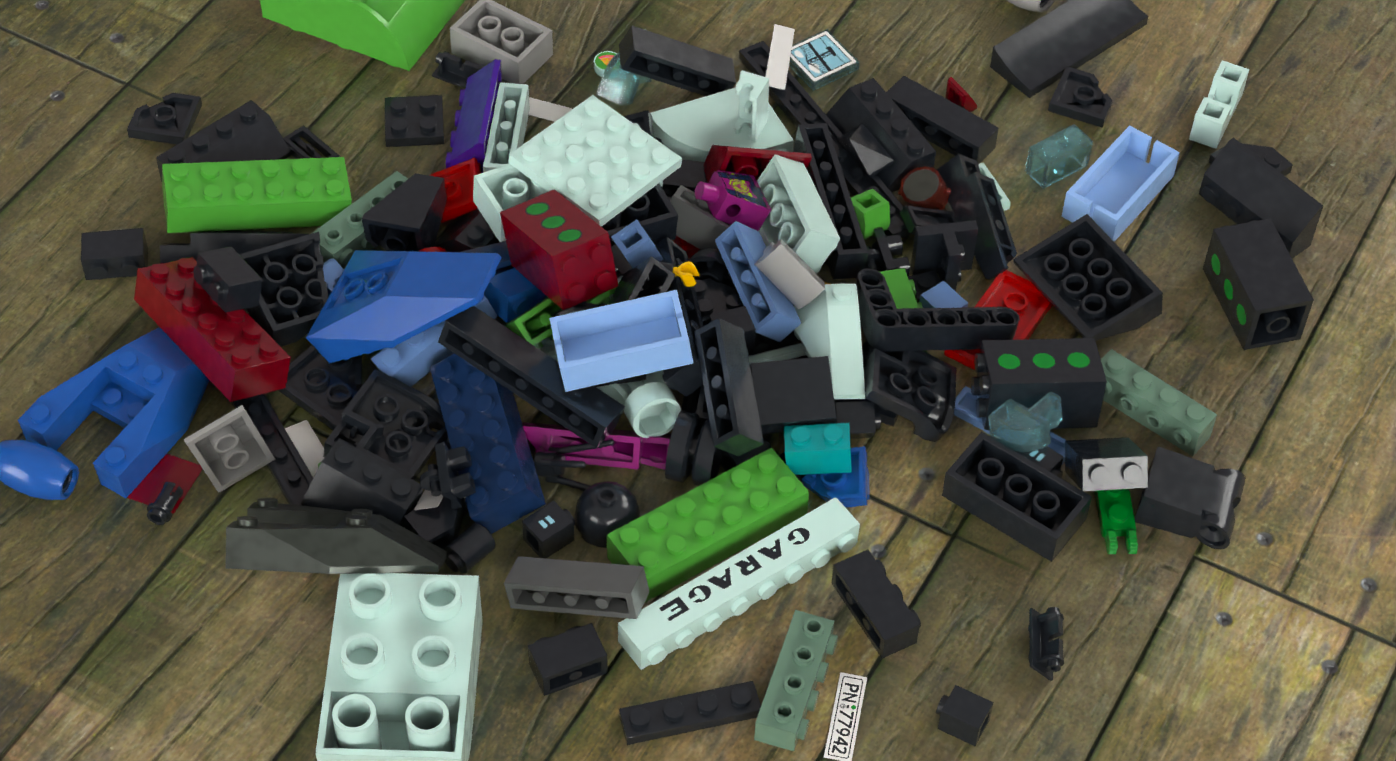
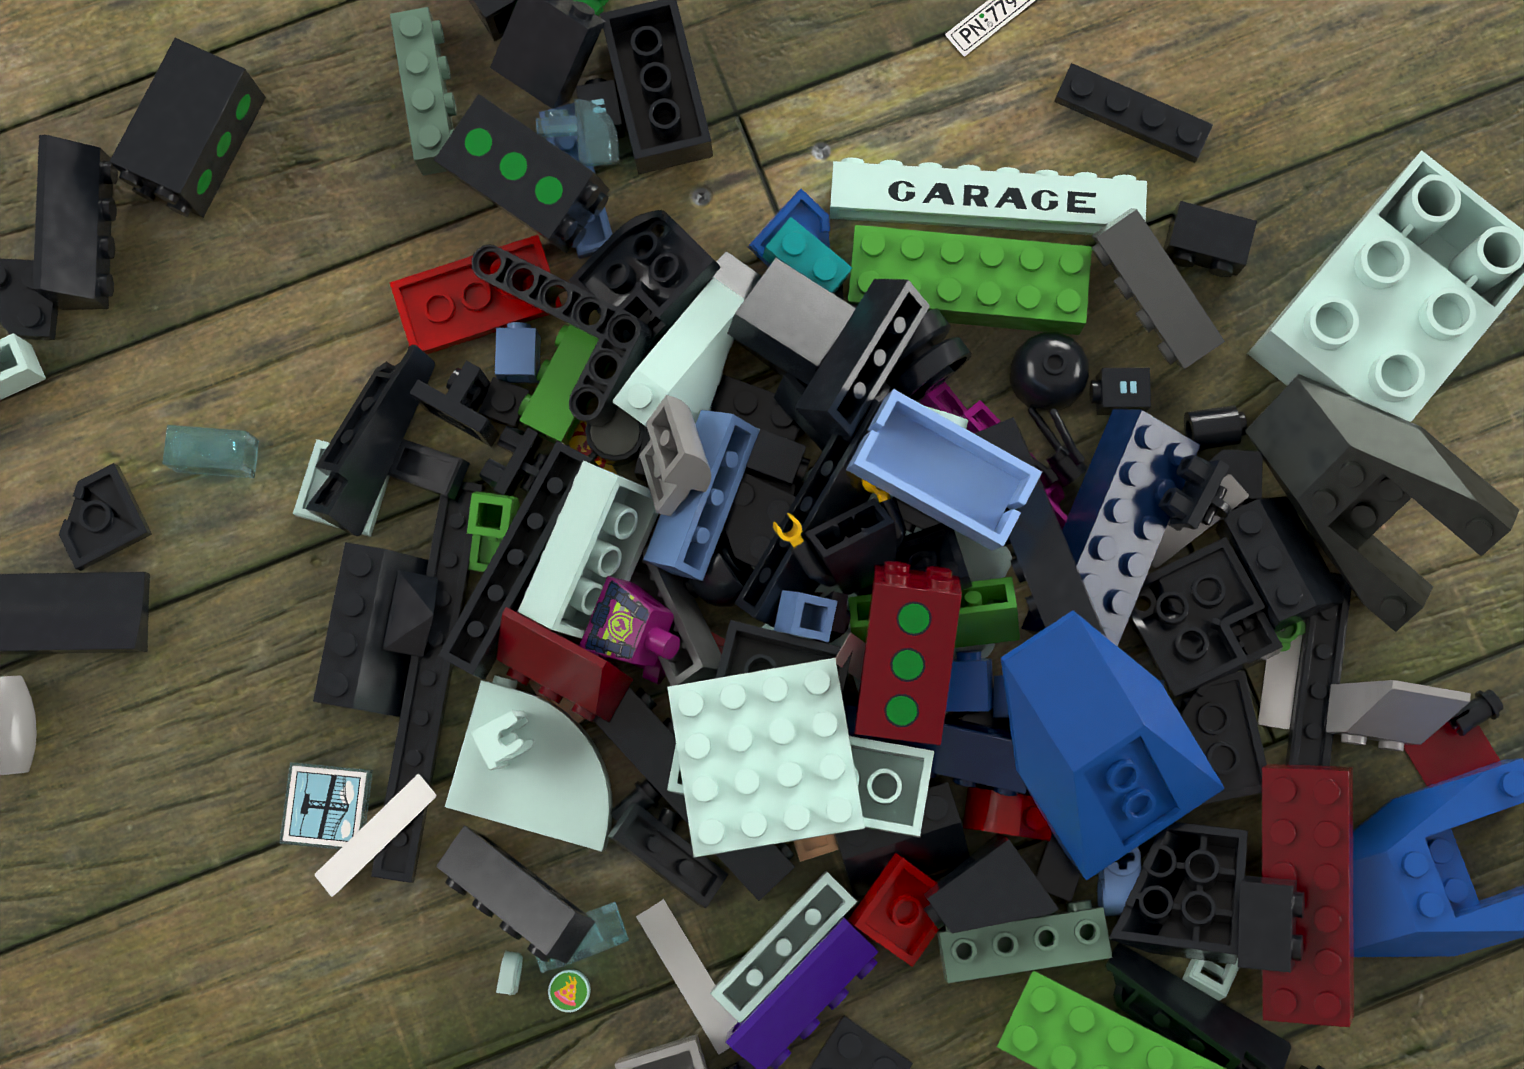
camera: 135 degrees left, 30 degrees up
sand green brick [754,610,838,751] -> none
black brick [831,549,921,659] -> none
black brick [886,76,999,164] -> none
piece [899,166,951,210] -> none
dark red slope [945,77,977,112] -> none
black slope [1014,214,1163,341] -> none
light blue piece [1061,125,1180,242] -> none

